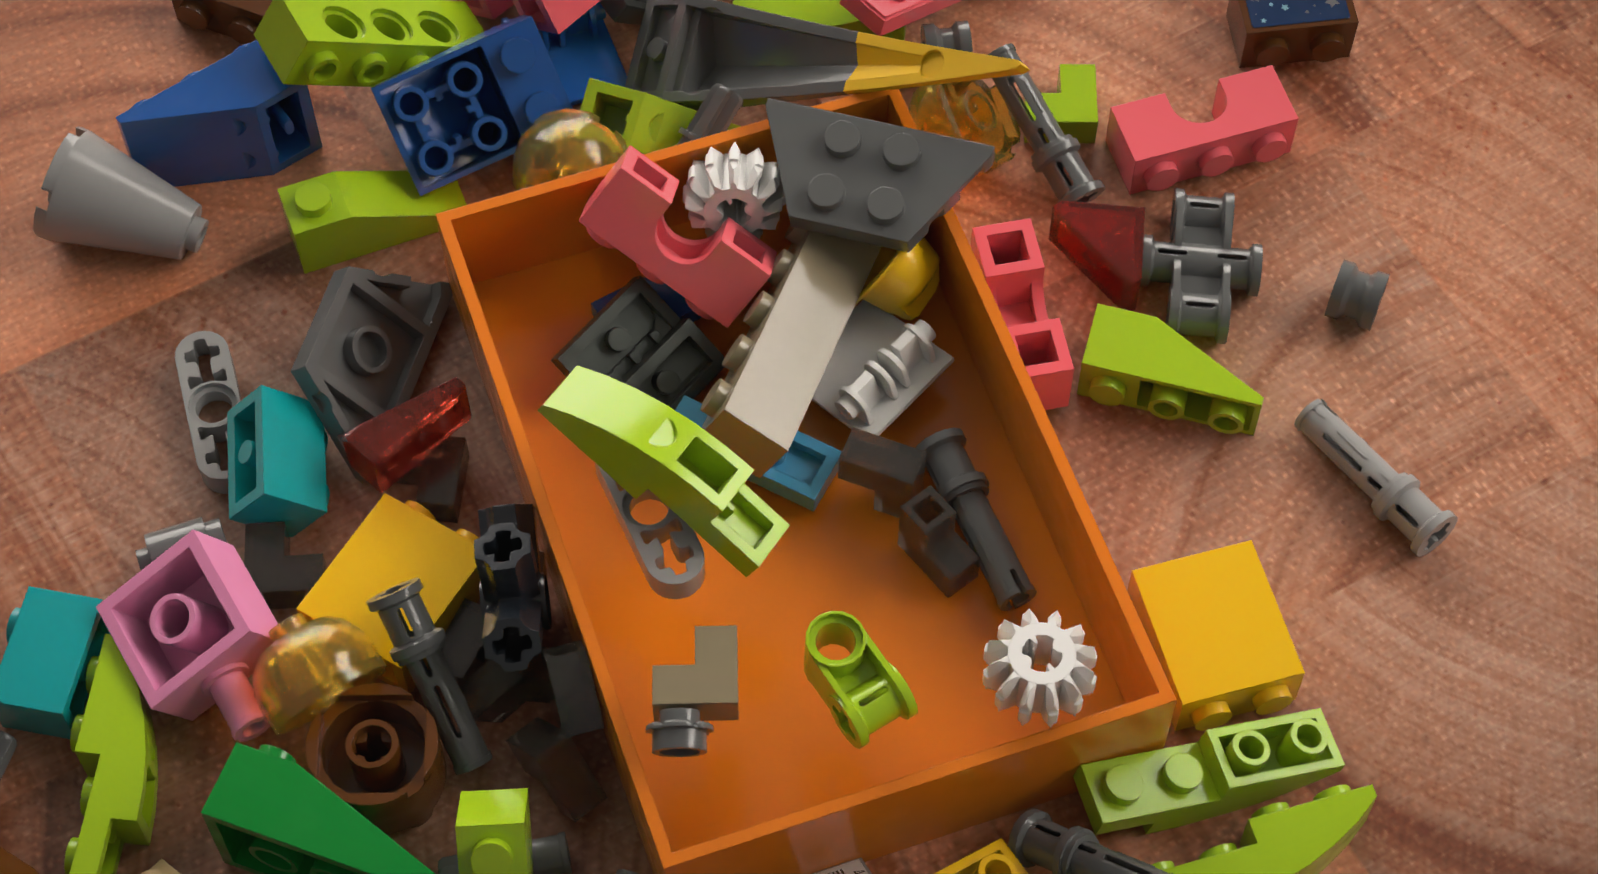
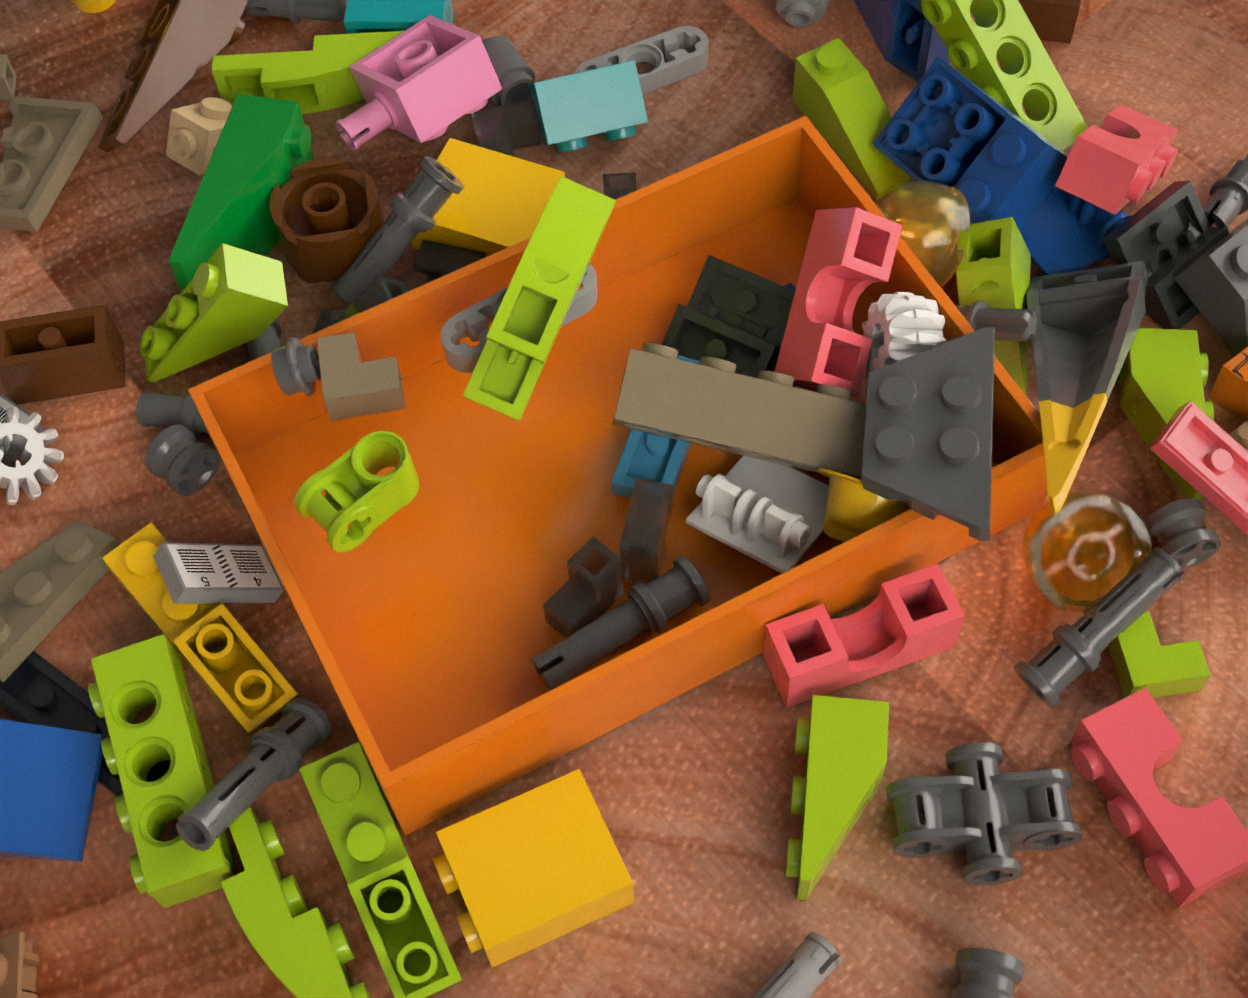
camera: 85 degrees right, 0 degrees up
clear yellow cylinder [252,613,387,736] -> none
dark grey wing [291,266,453,483] -> none
clear red slope [341,377,472,493] -> none
black piece [474,503,552,672] -> none
white gear [982,608,1097,728] -> none
clear red slope [1048,201,1145,311] -> none

